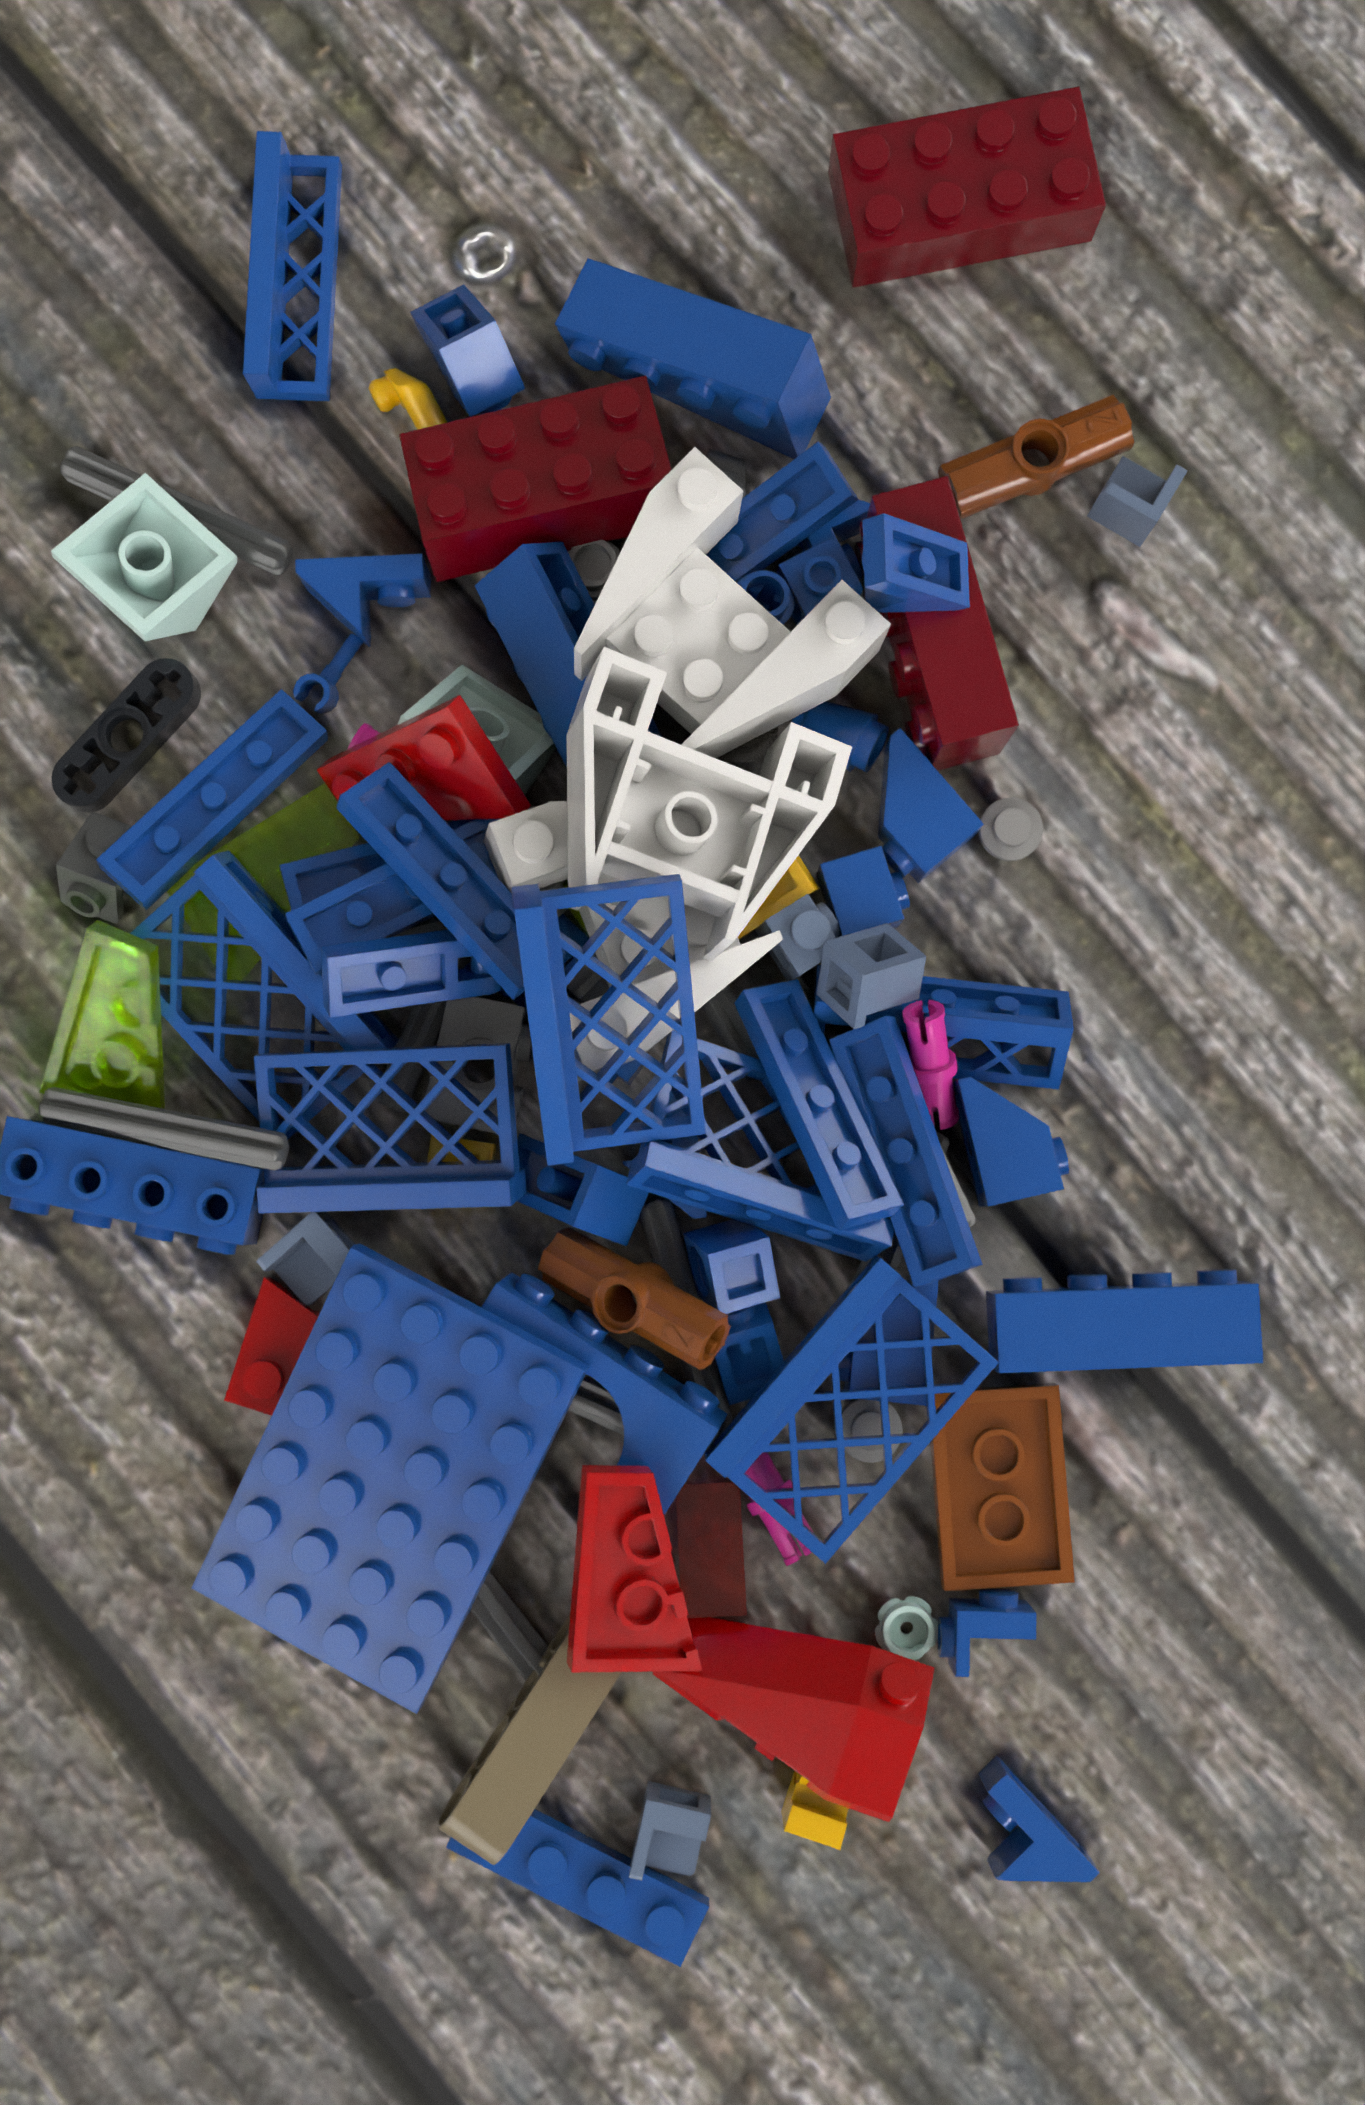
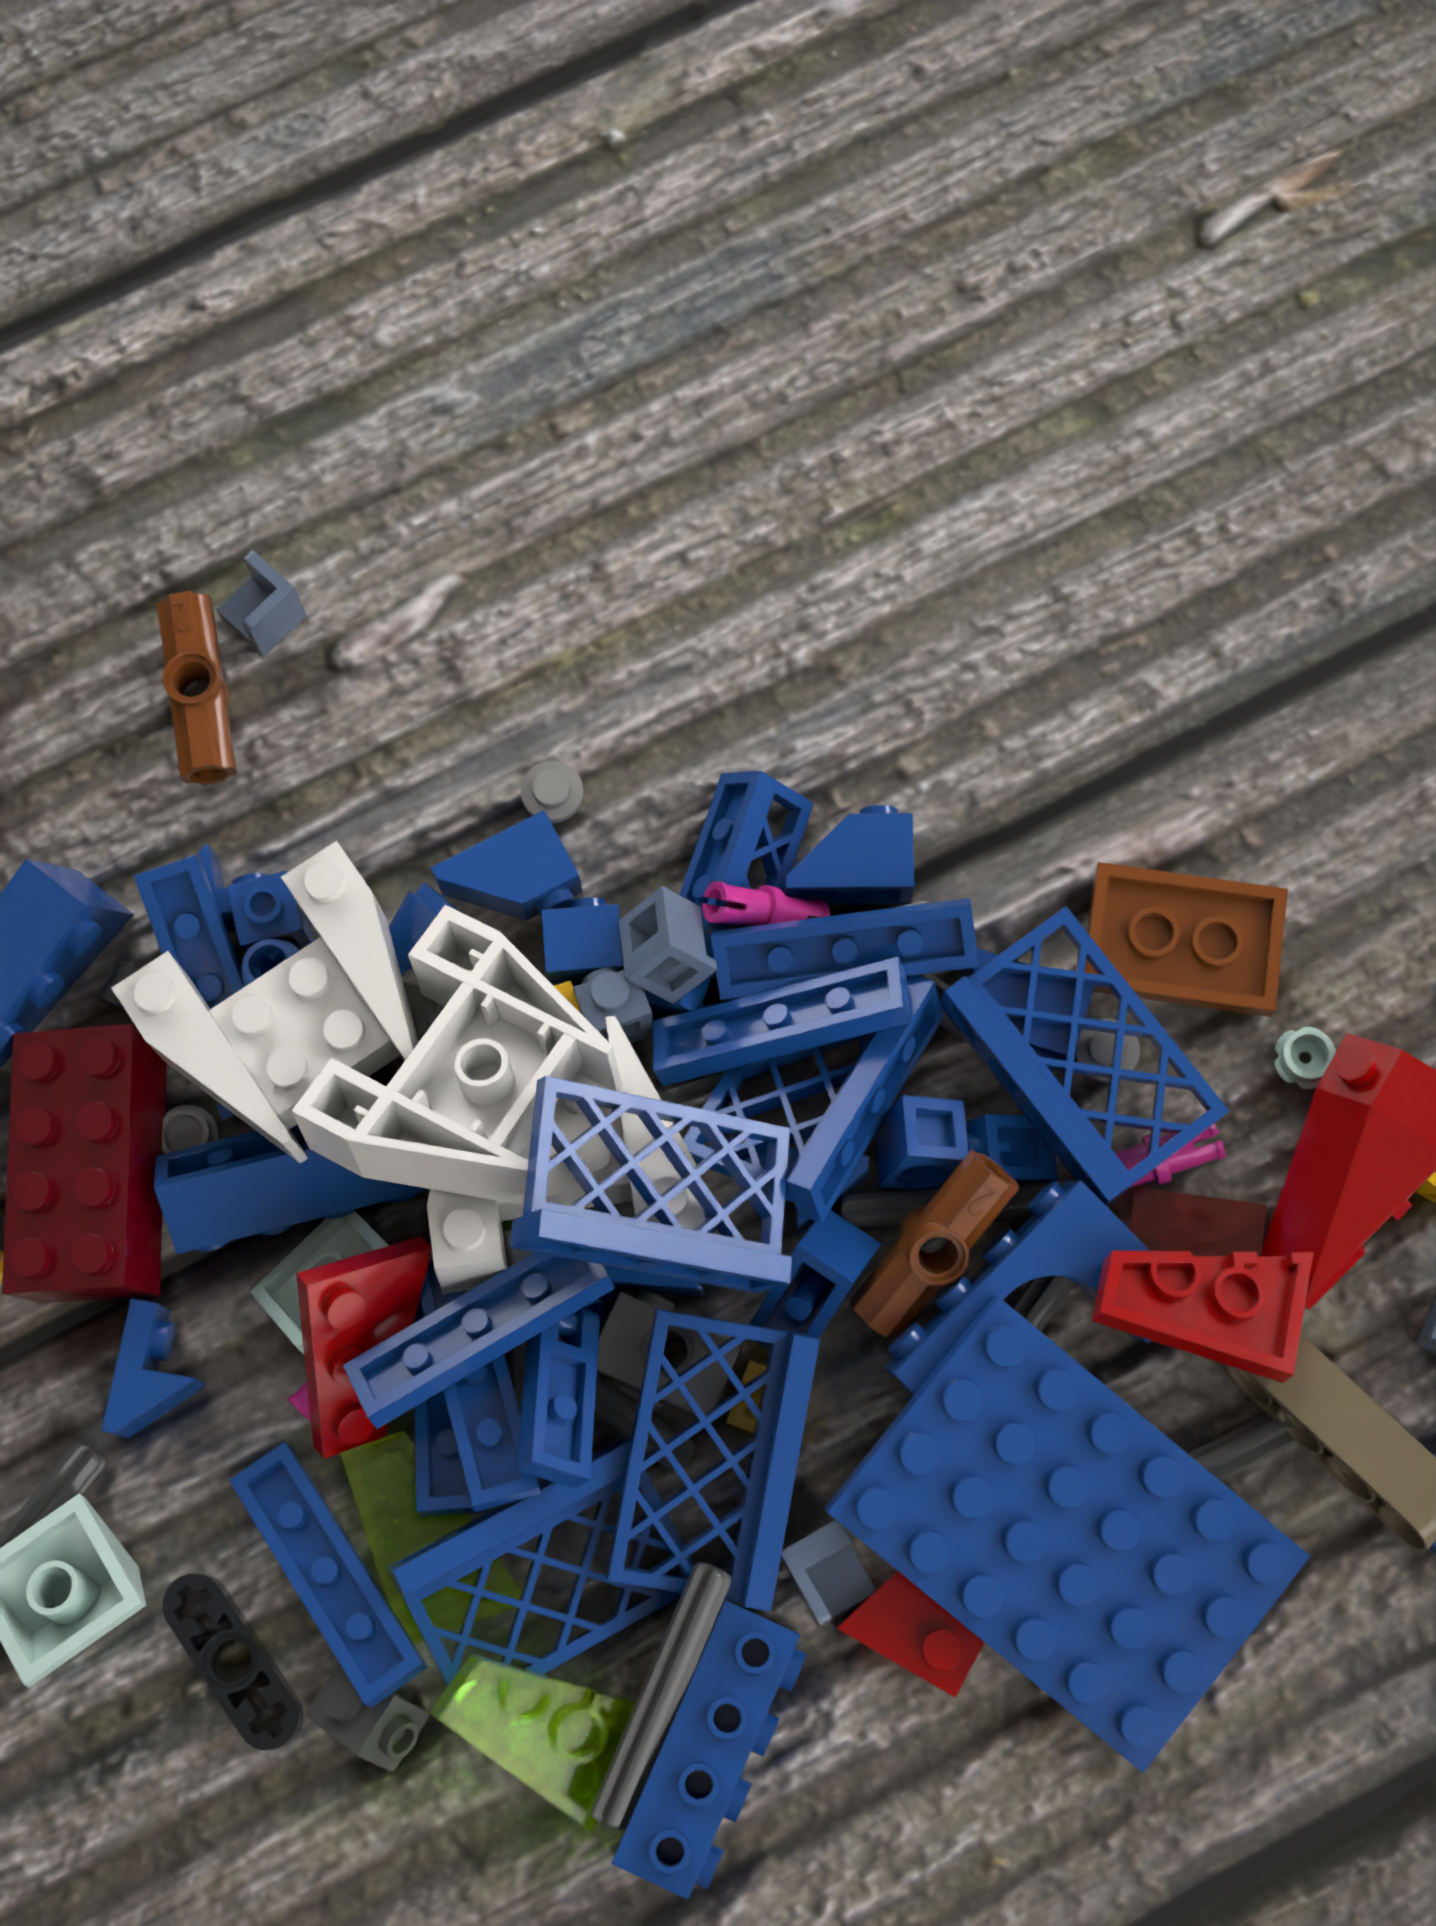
camera: 80 degrees left, 10 degrees down
blue hand [293,633,363,714] -> none
dark red brick [855,476,1019,771] -> none
blue slope [862,513,970,613] -> none
blue bracket [937,1588,1037,1677] -> none
blue brick [986,1269,1263,1373] -> none

